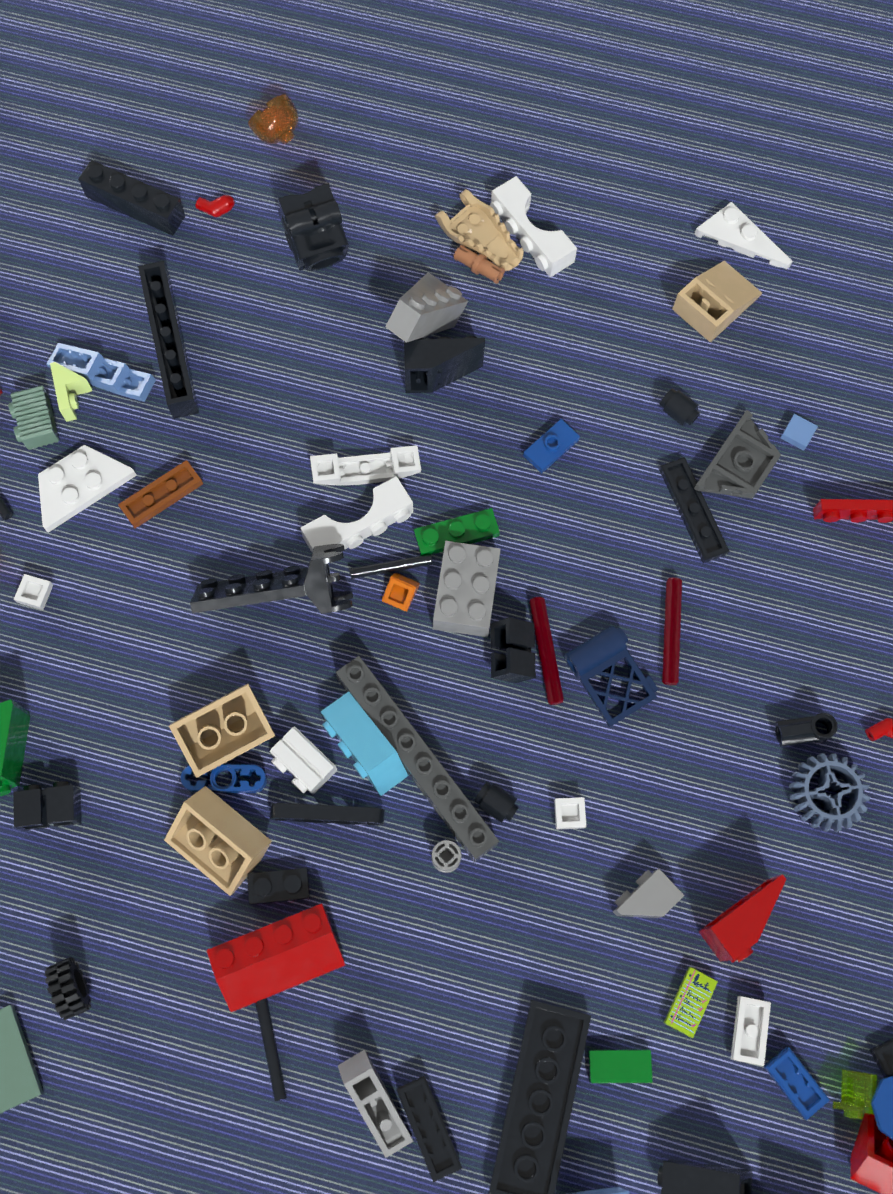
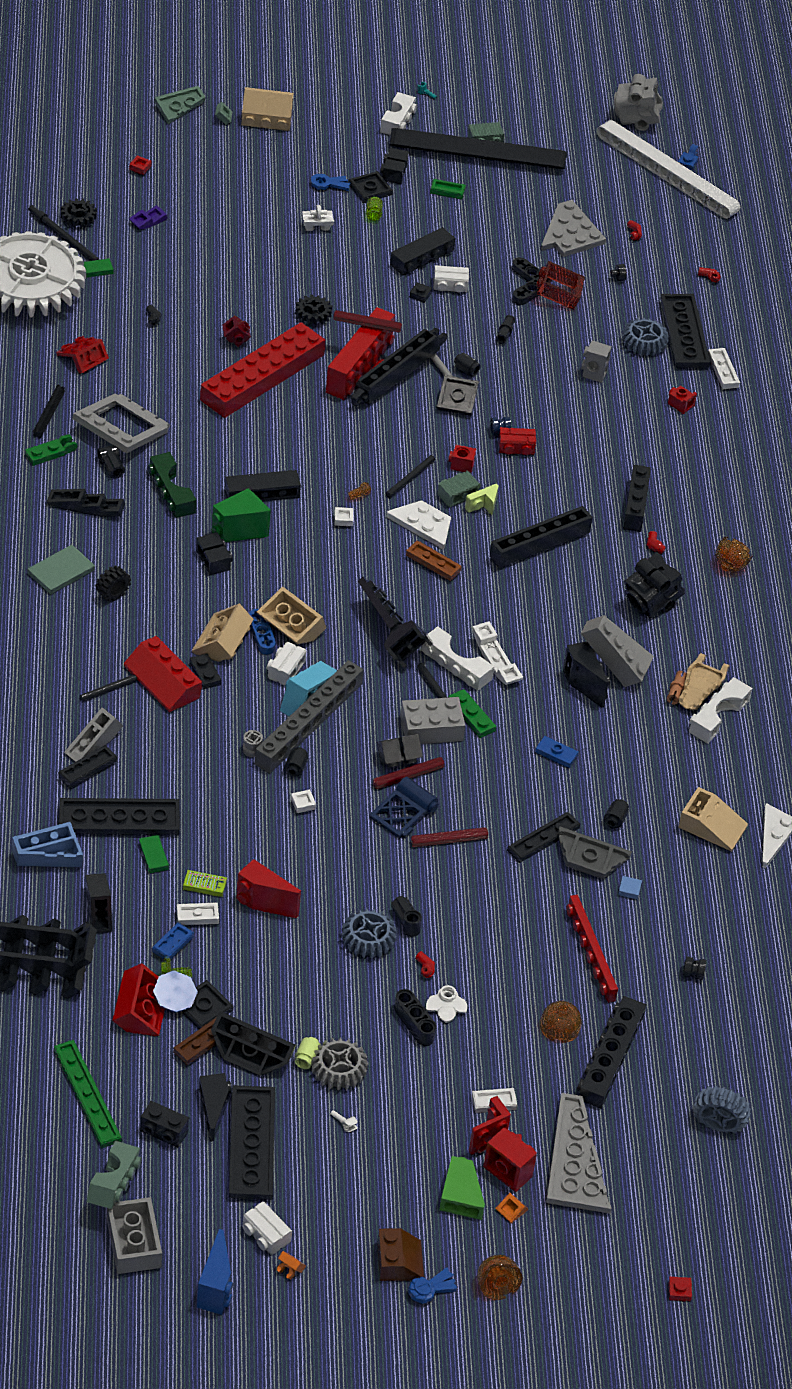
camera: 70 degrees right, 25 degrees down
medium blue slope [46,343,156,402] -> none
black beam [270,803,385,826] -> none
orange slope [382,573,420,612] -> none
light grey slope [613,869,685,918] -> none

